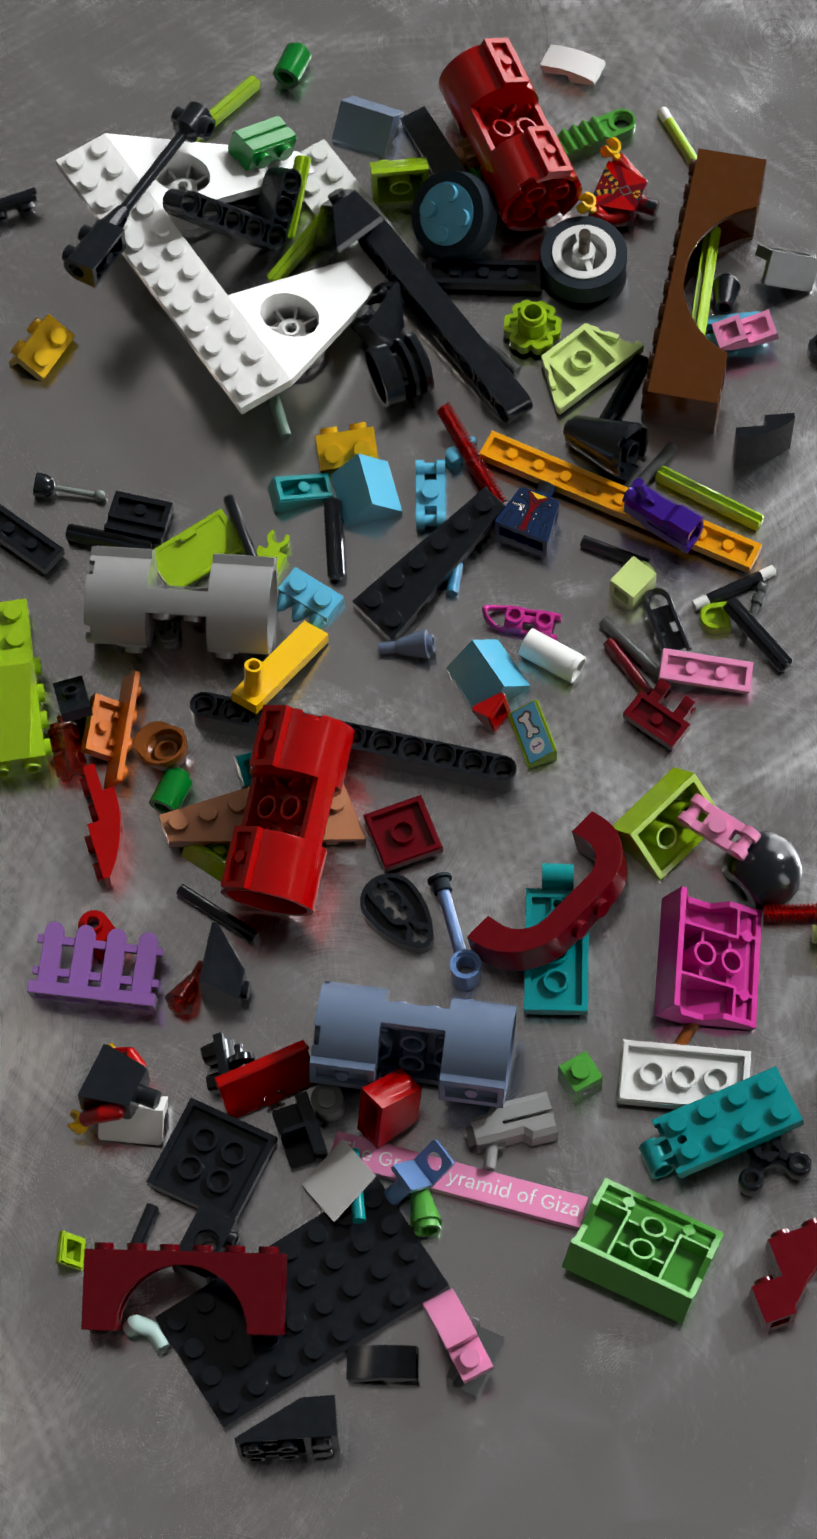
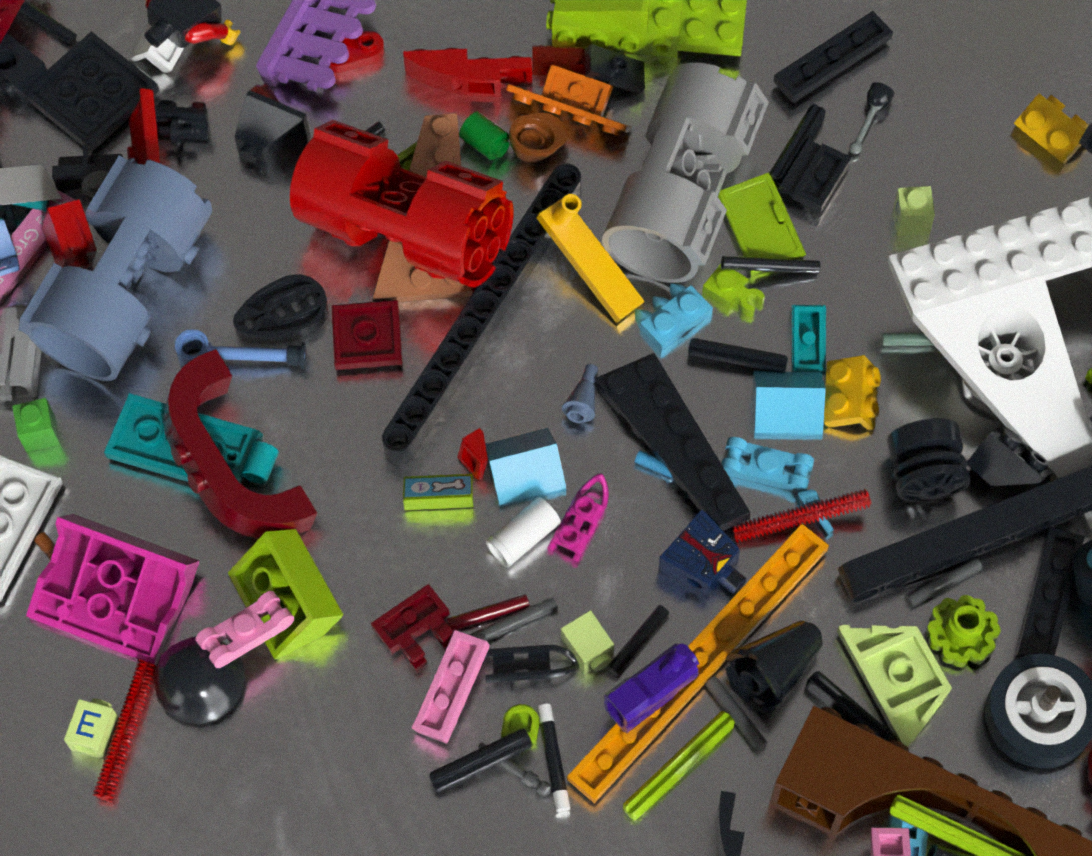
camera: 105 degrees right, 0 degrees up
none -> yellowish green brick [893,186,935,236]

